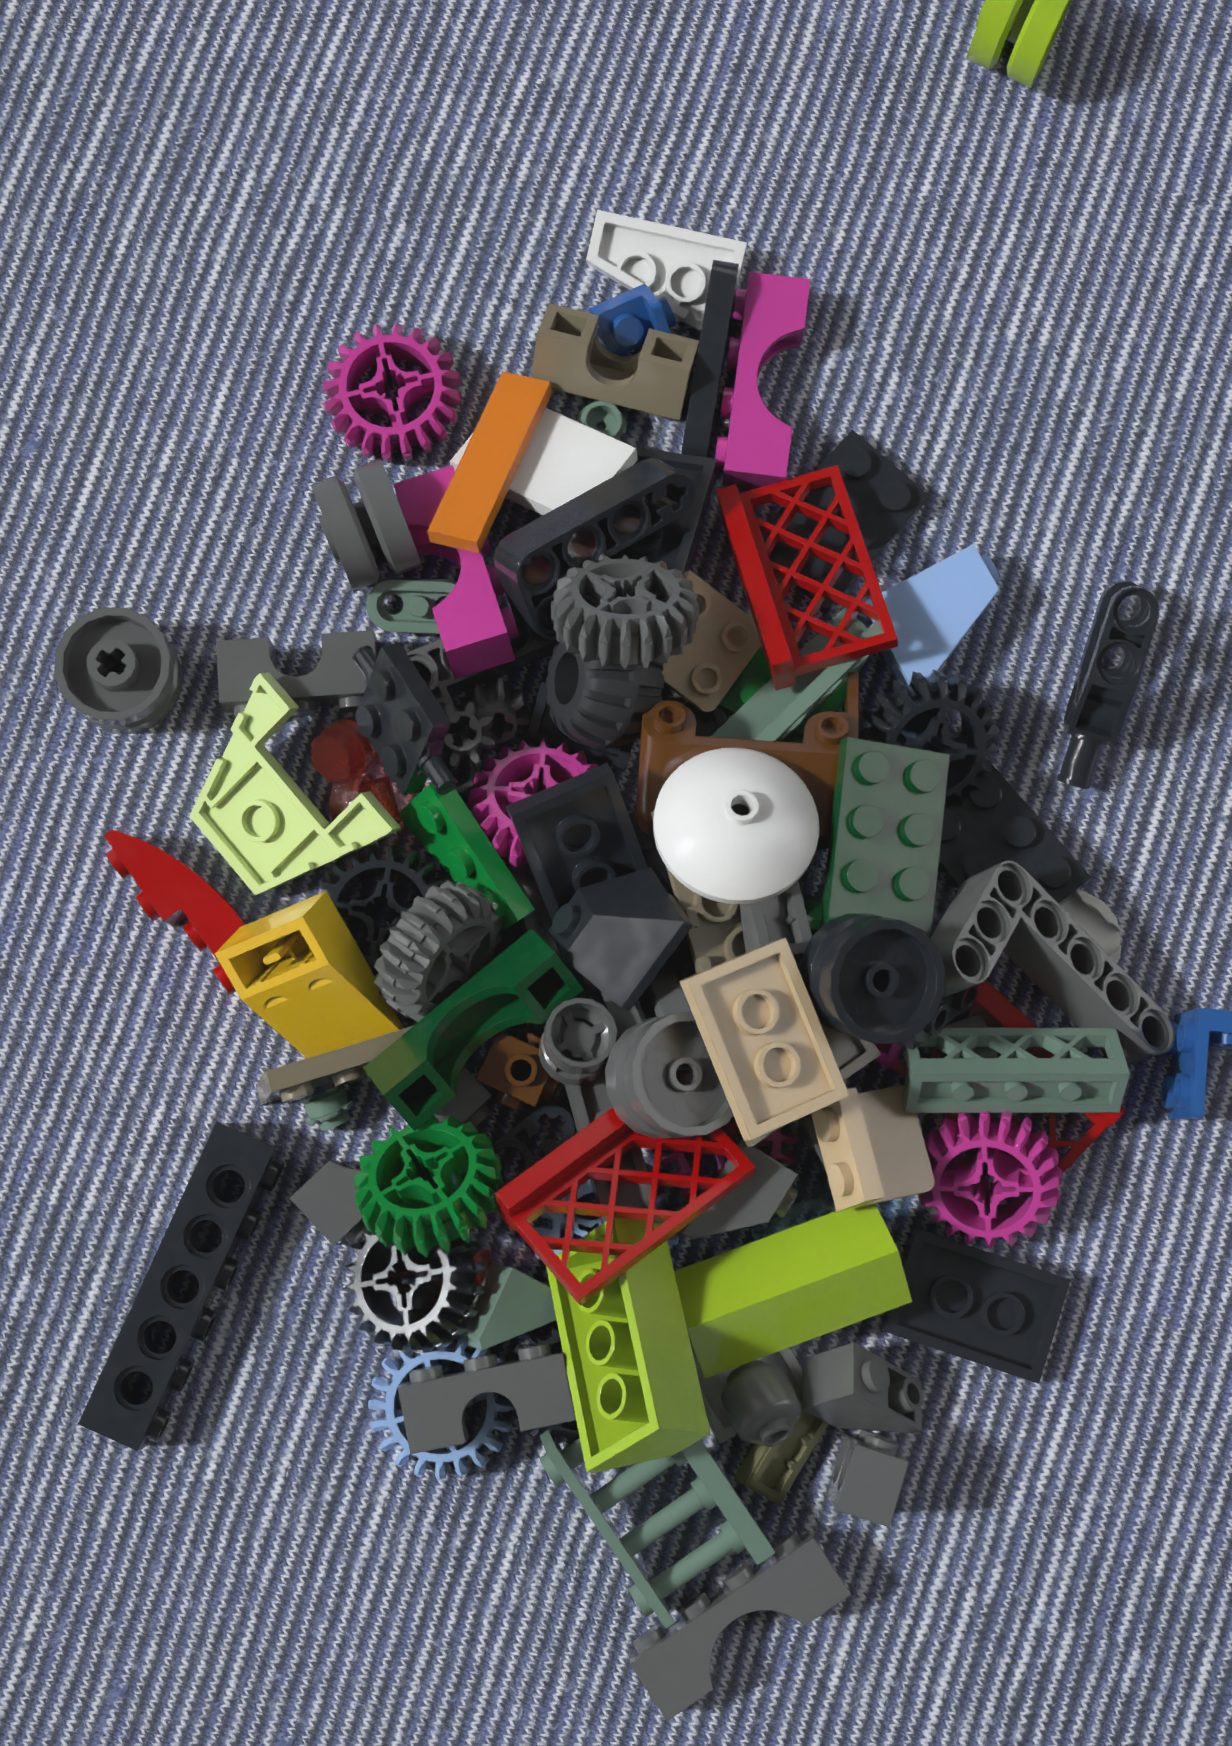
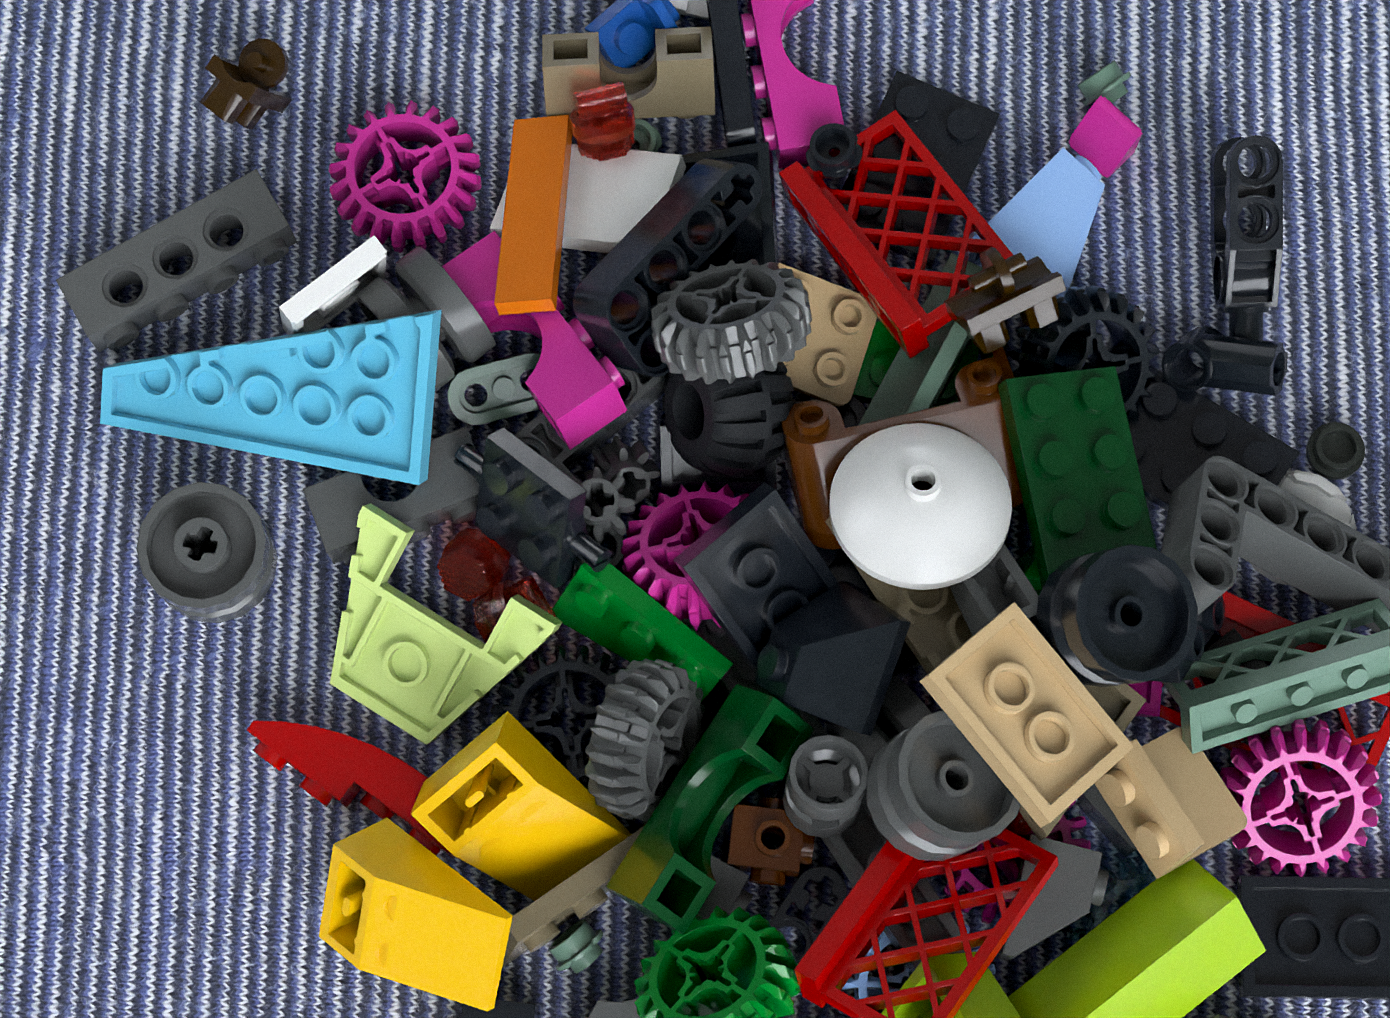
camera: 15 degrees left, 5 degrees down
none -> dark grey brick [56,169,297,352]
none -> medium azure wing [100,309,442,485]
none -> dark brown hips [200,38,292,130]
none -> white tile [279,235,387,335]
none -> yellow slope [319,818,513,1012]
none -> clear red piece [570,82,636,162]
none -> black plate [806,123,863,179]
none -> dark brown hips [944,247,1066,353]
none -> dark pink slope [1068,96,1142,178]
none -> sand green plate [1077,60,1131,106]
none -> black piece [1161,326,1288,396]
none -> pearl dark grey plate [1306,422,1365,480]

